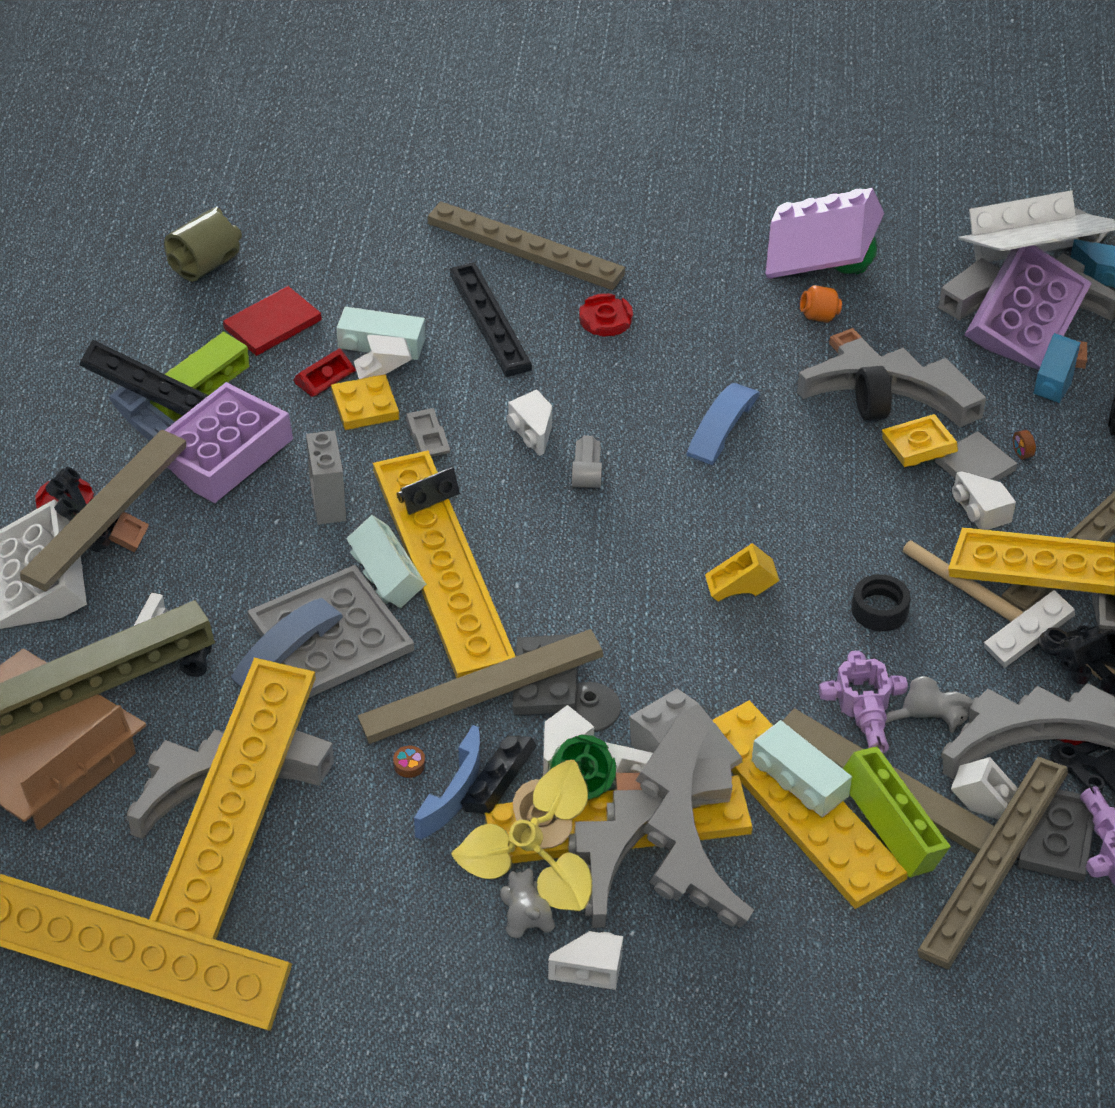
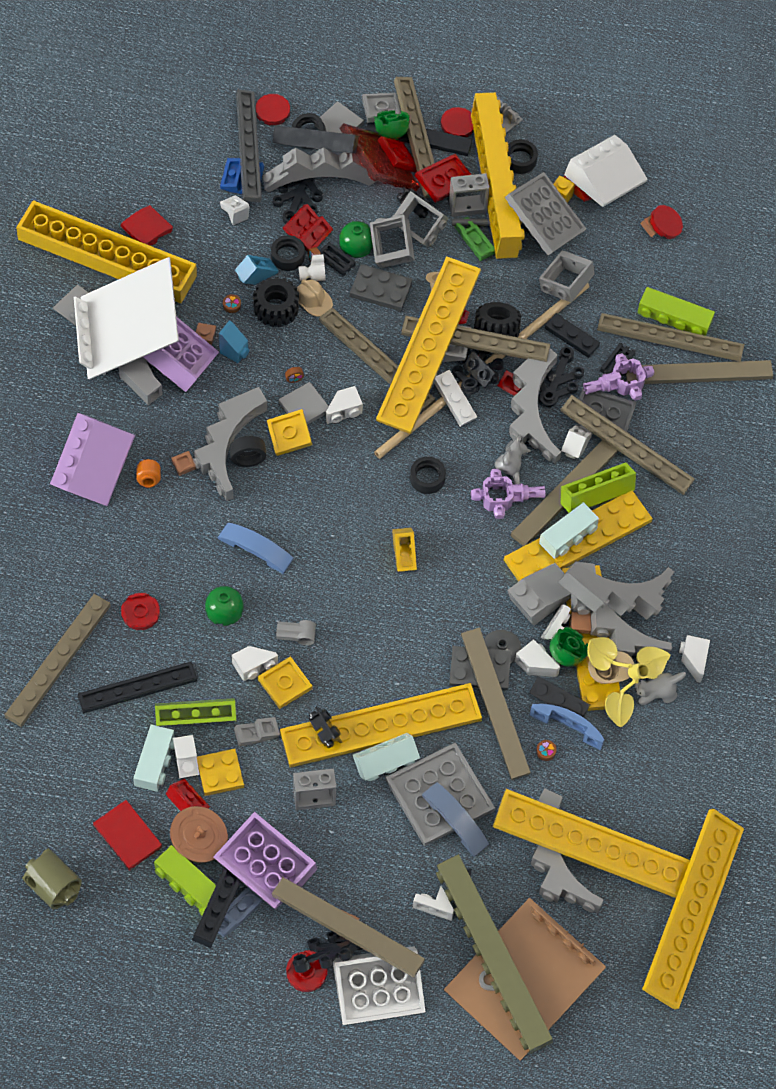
camera: 90 degrees left, 15 degrees up
none -> lime brick [155,698,236,726]
none -> nougat piece [170,806,228,863]
none -> green cylinder [205,586,244,626]
none -> yellow plate [258,656,313,709]

